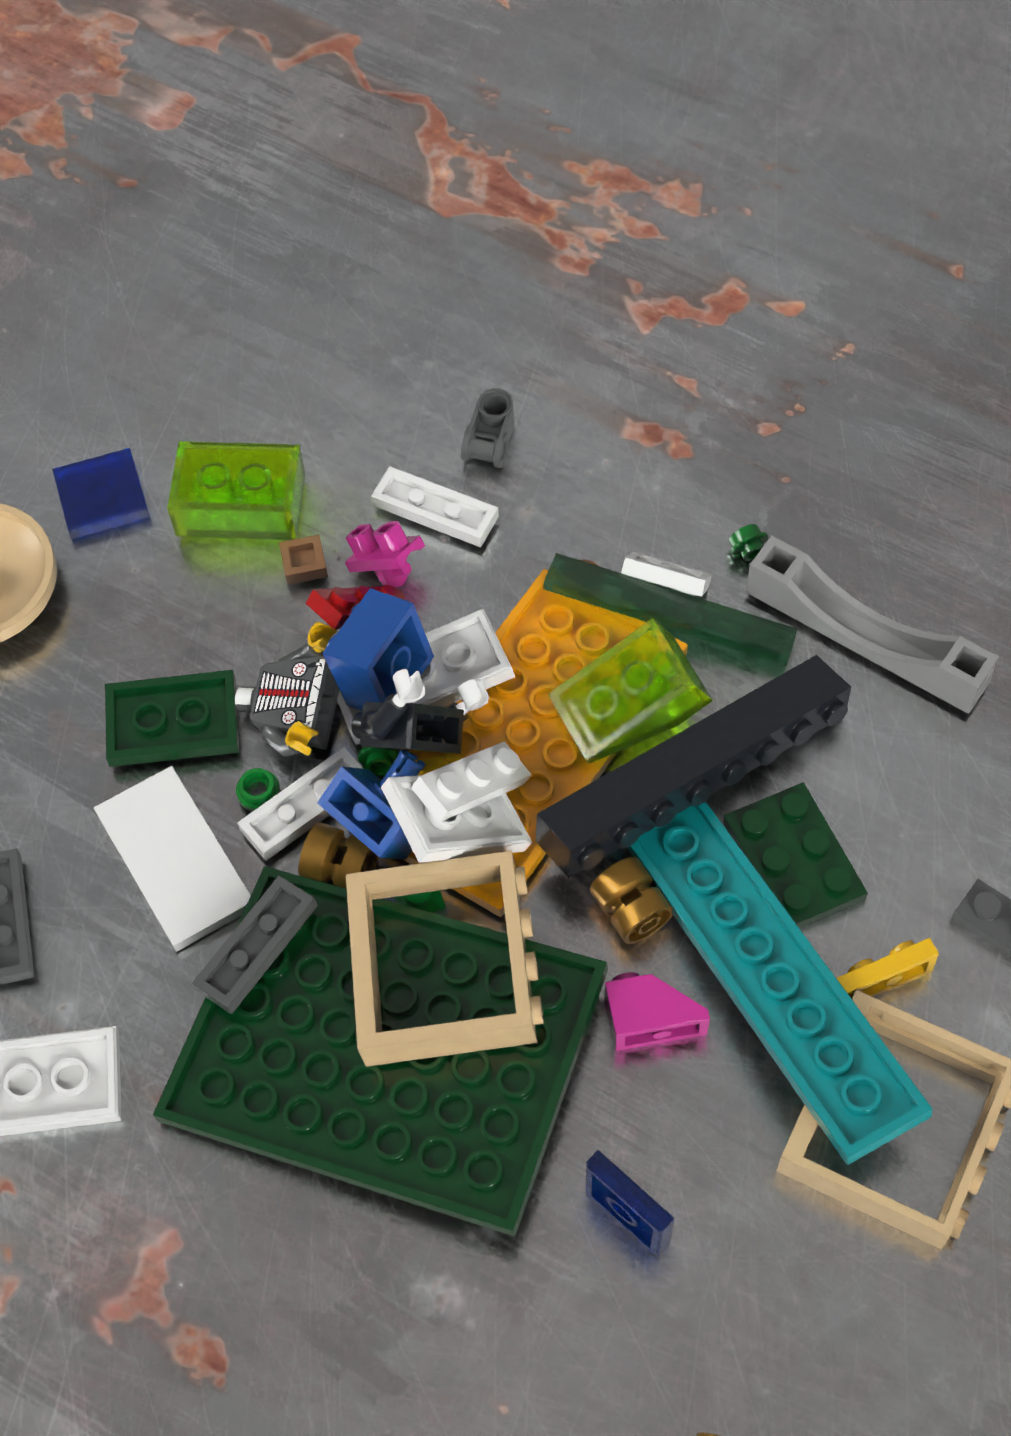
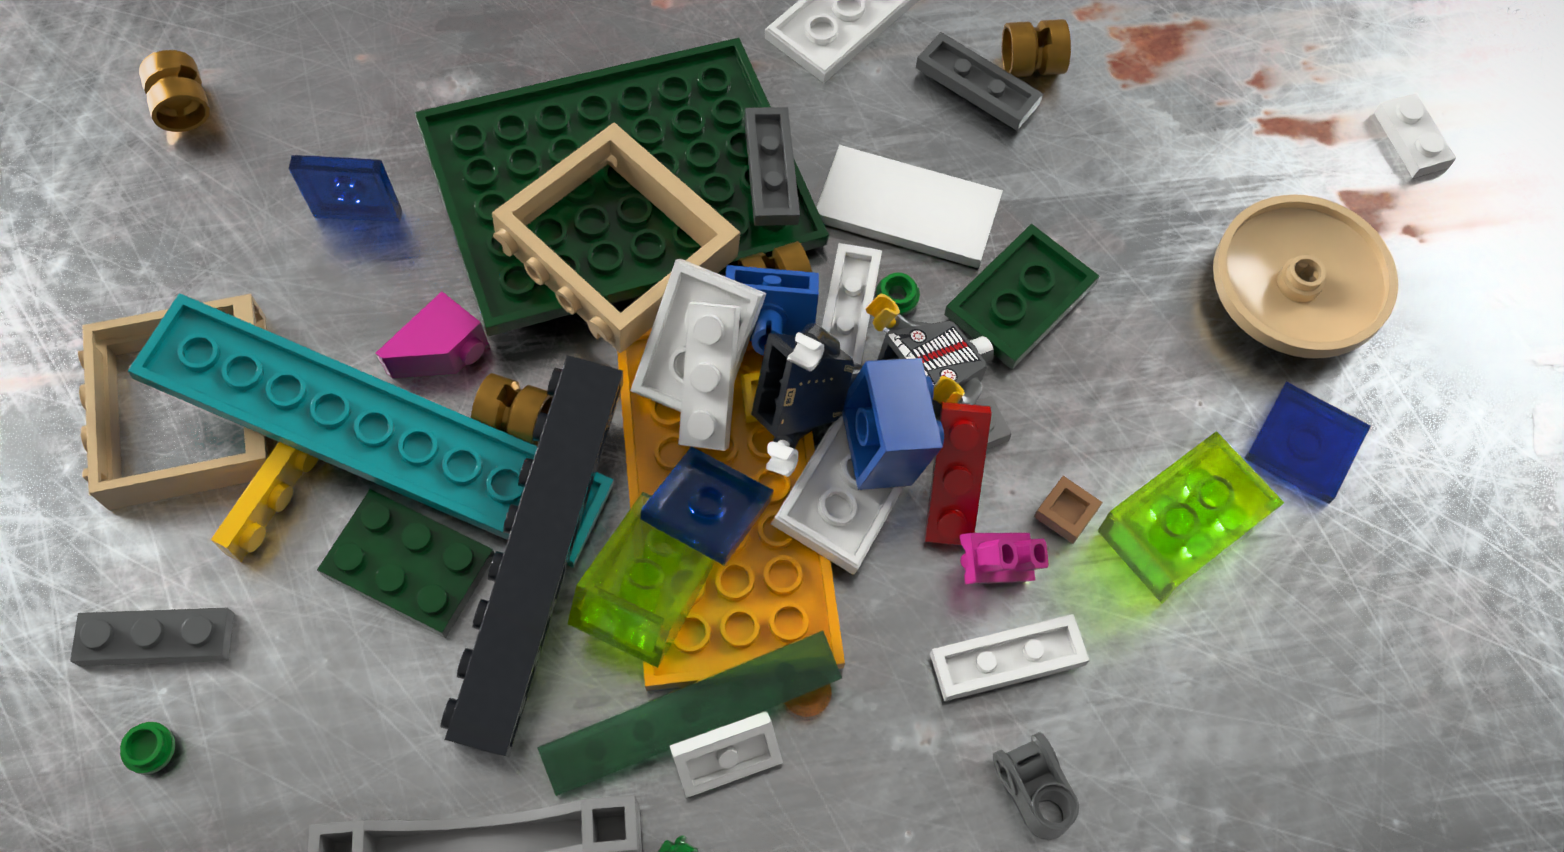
camera: 135 degrees right, 5 degrees up
none -> clear blue tile [640,447,774,566]

